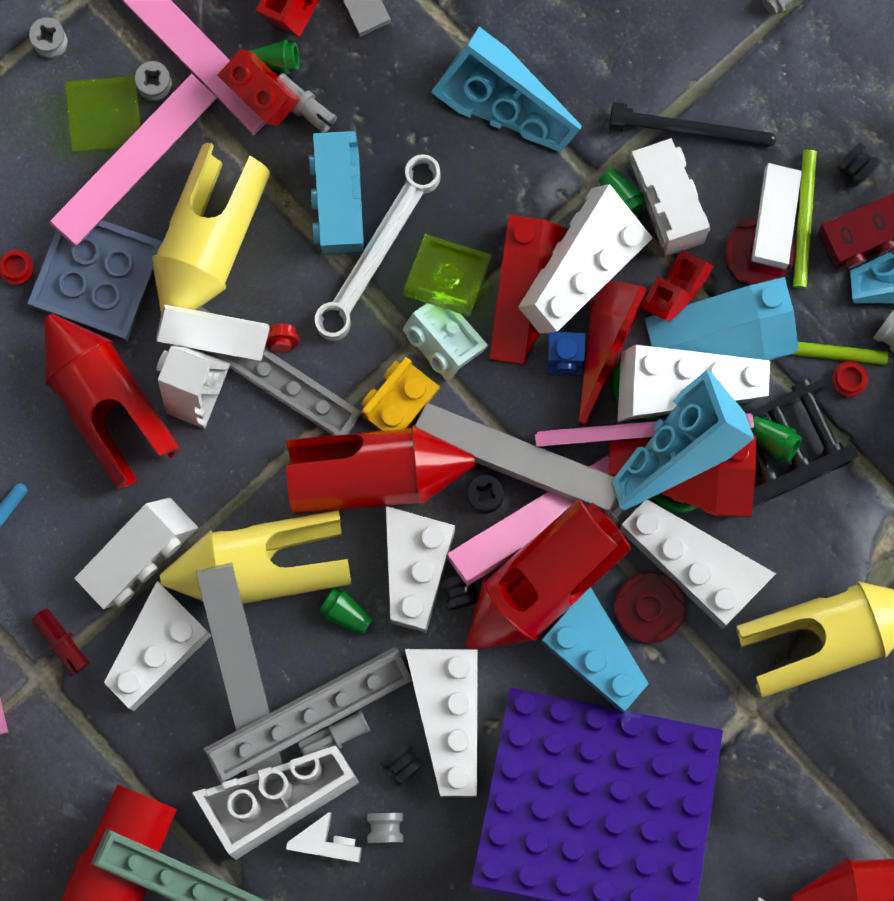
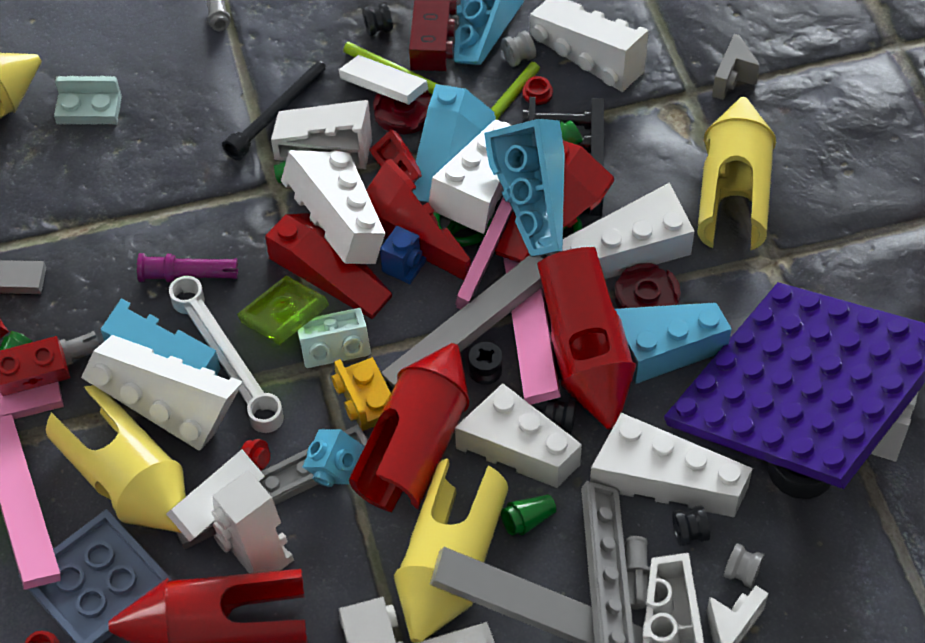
camera: 65 degrees left, 25 degrees down
medium azure wedge [431,27,582,152] -> none
none -> white wedge [81,335,243,451]
none -> magenta pin [137,253,238,282]
none -> medium azure brick [302,429,365,487]

